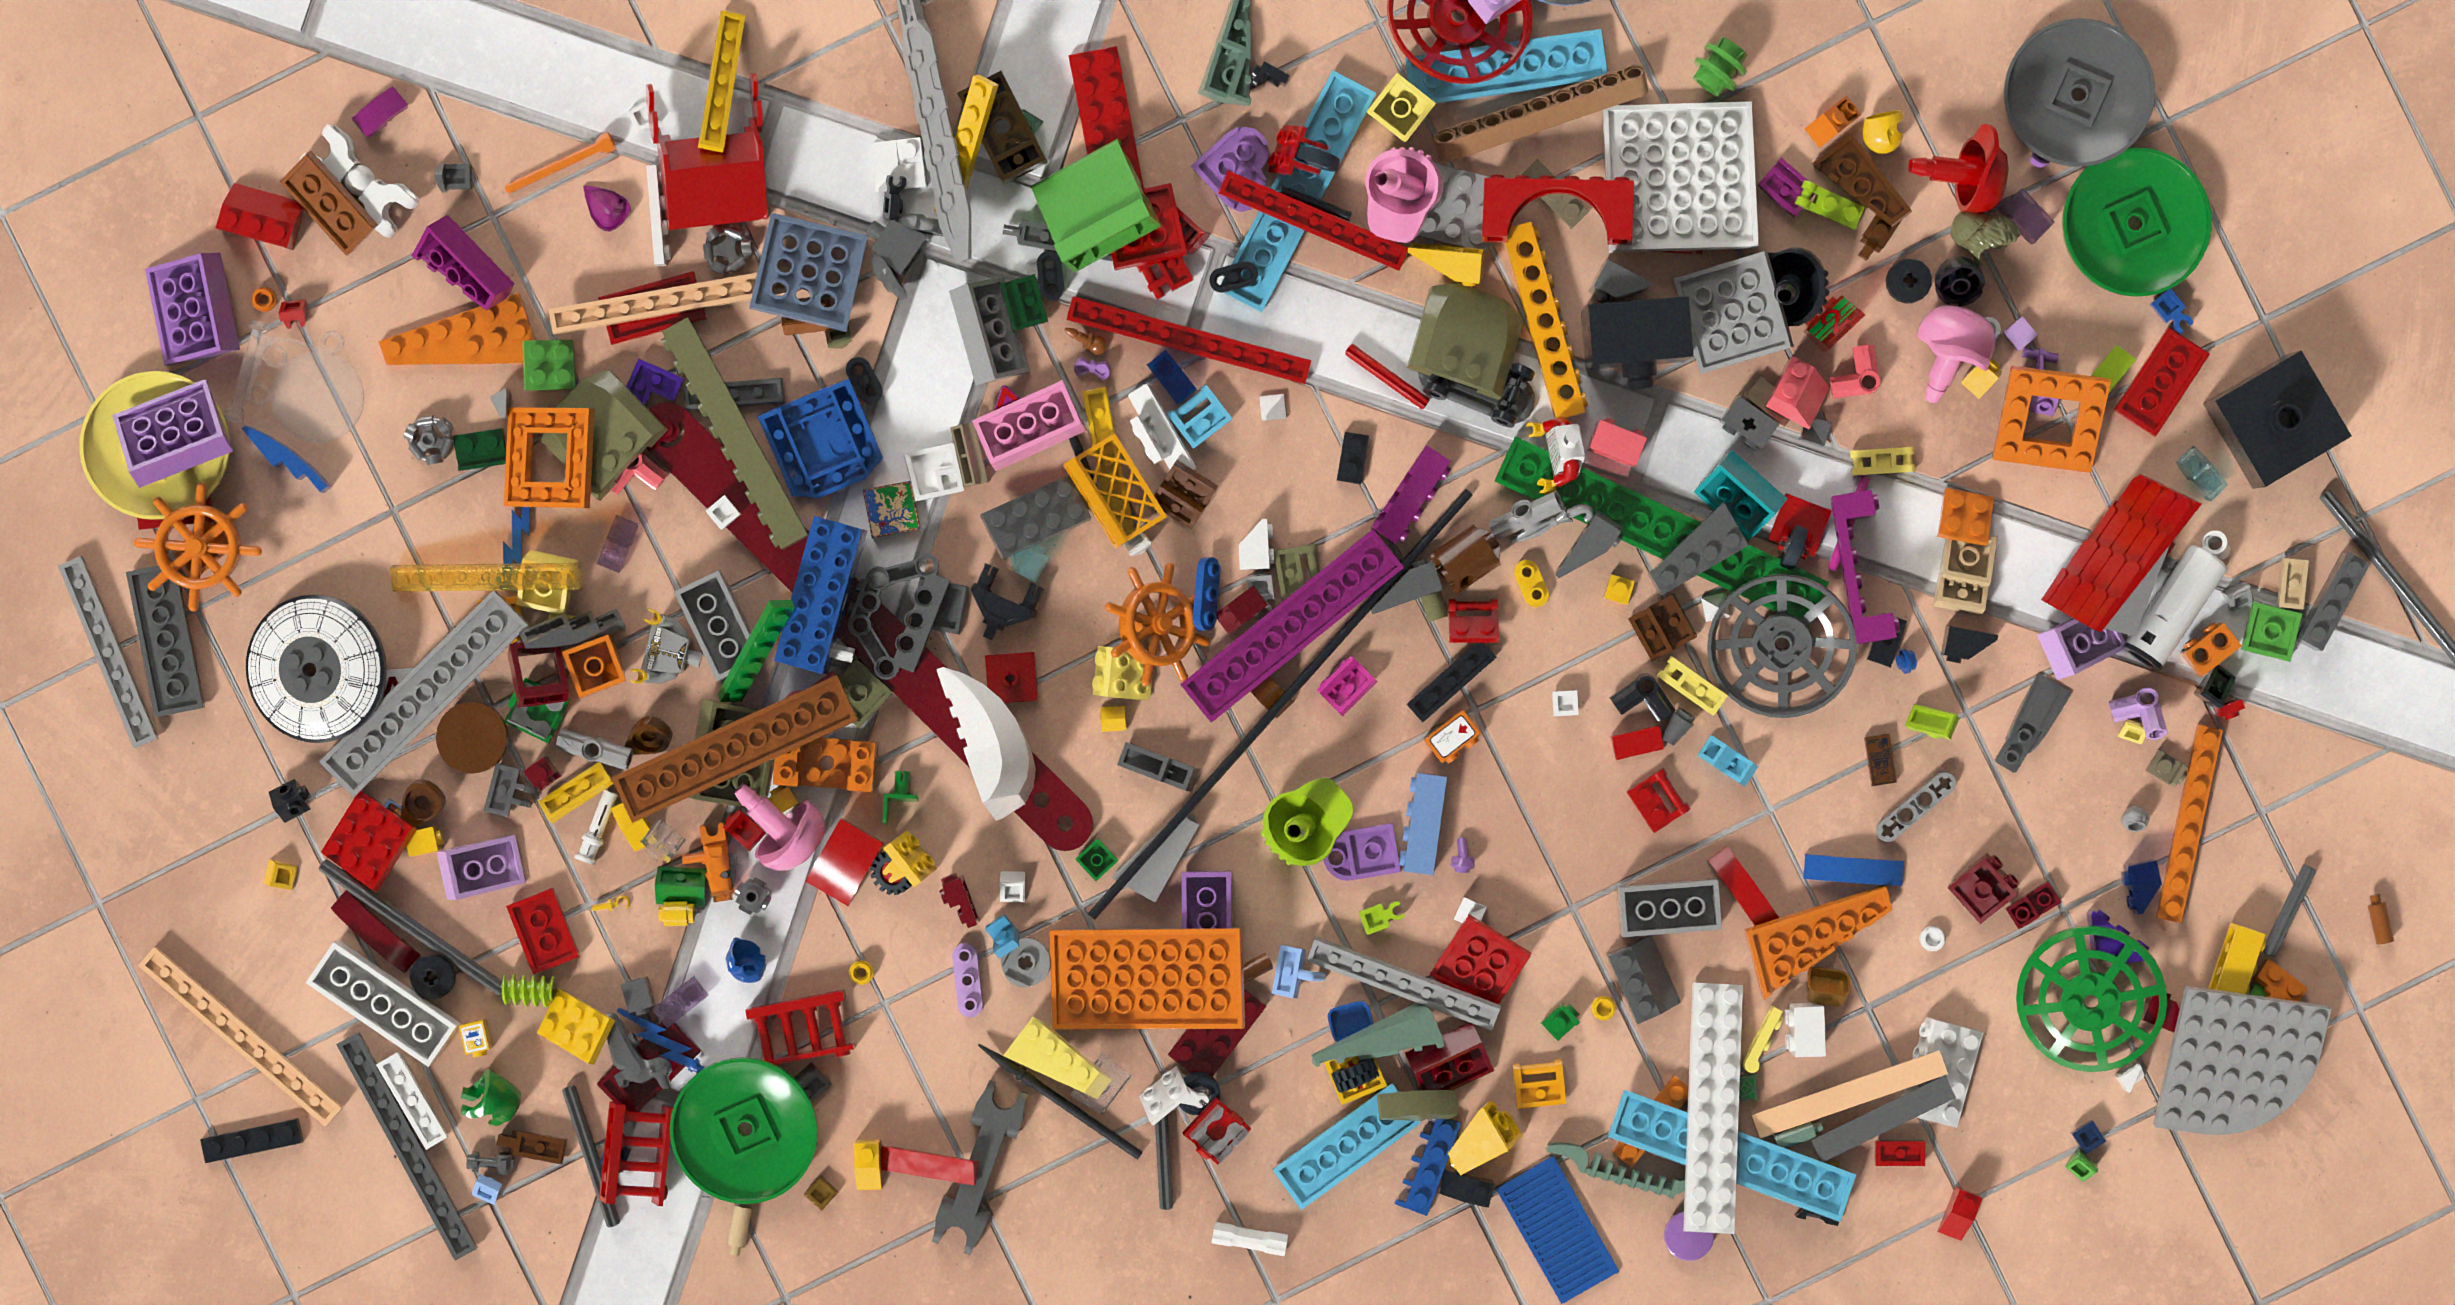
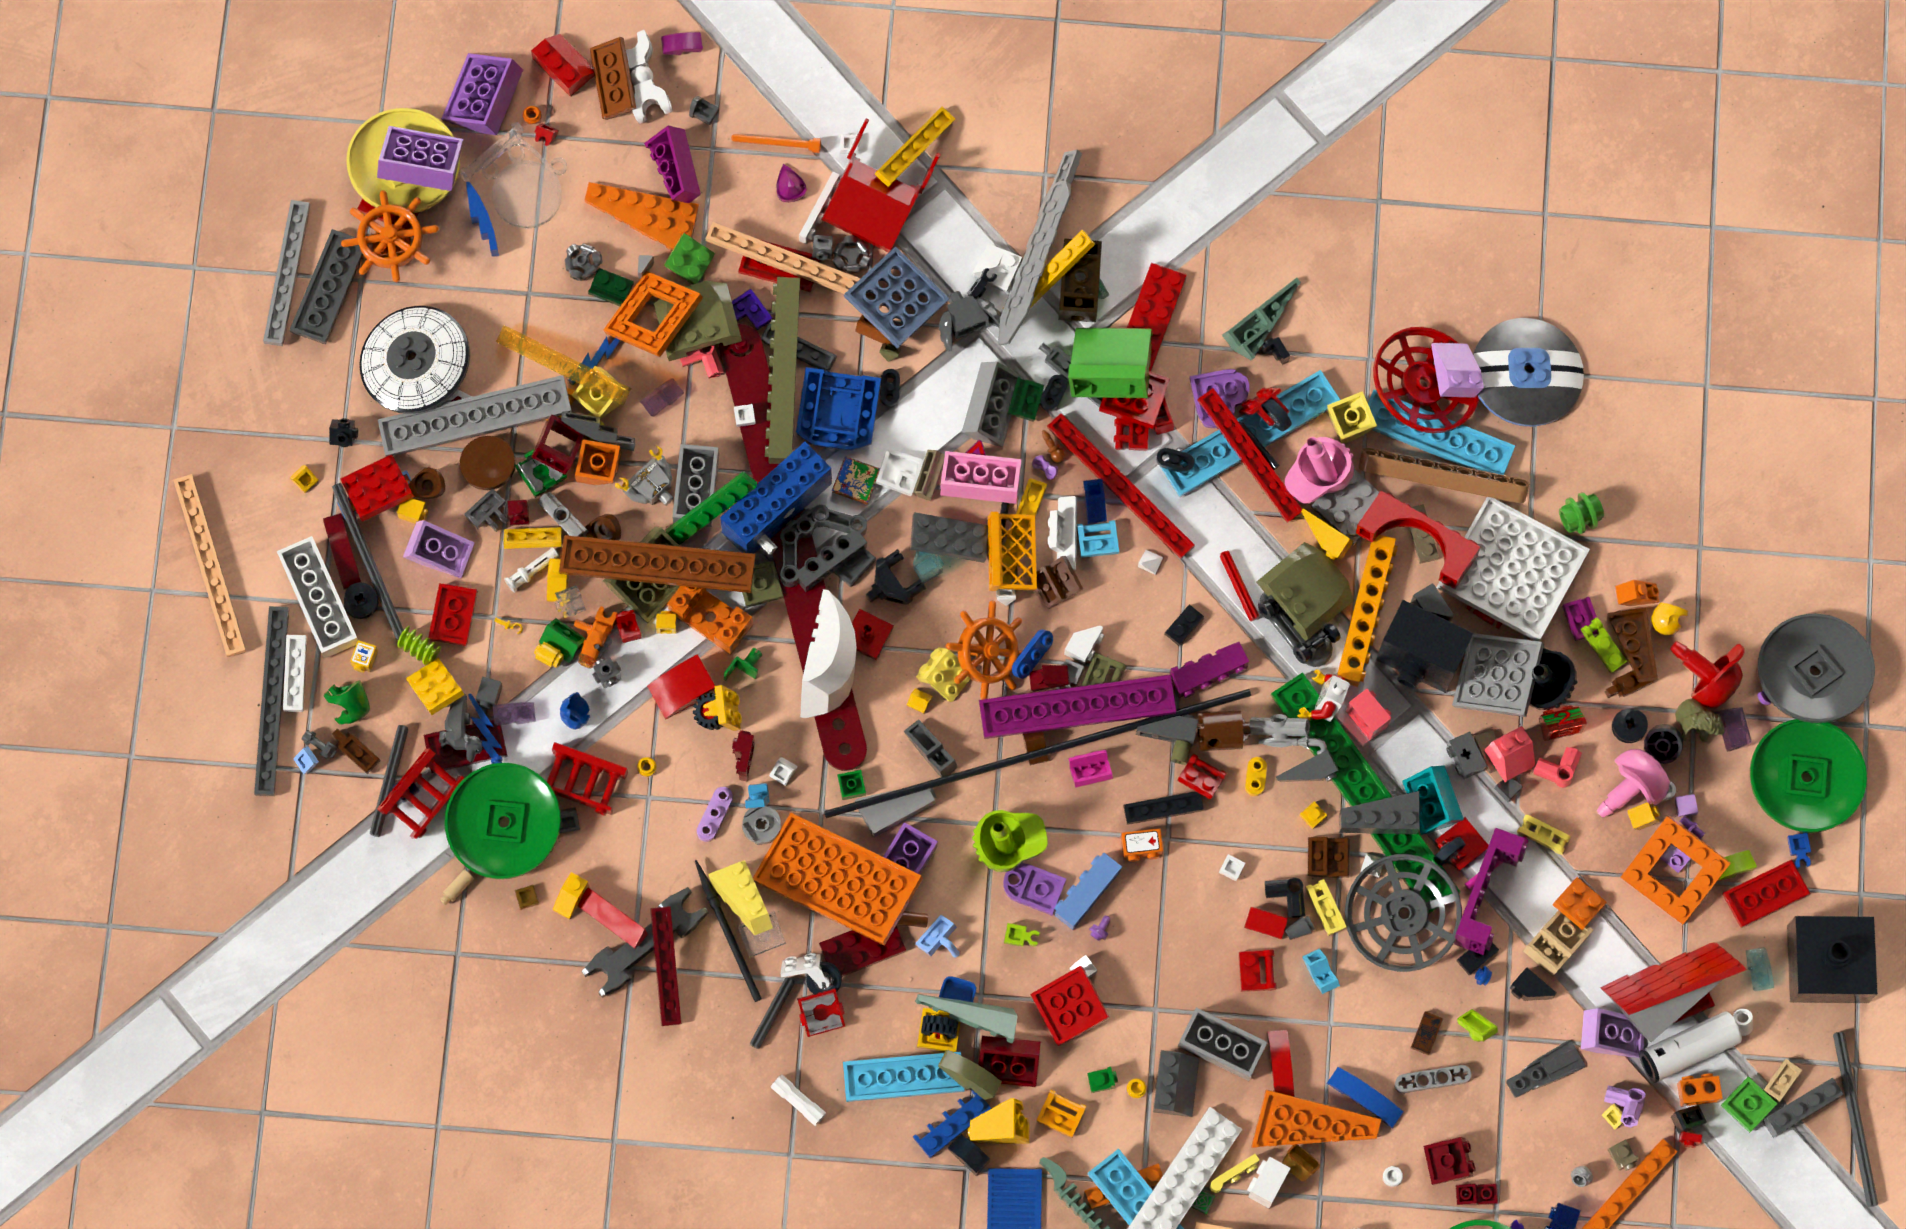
camera: 30 degrees right, 15 degrees down
black plate [200,1118,304,1163] -> none
bright pink piece [734,784,825,871] -> none
light grey plate [1307,936,1501,1031] -> none
light grey slope [2221,582,2254,612] -> none
none -> dark red plate [650,906,681,1026]
none -> dark grey bracket [812,235,833,260]

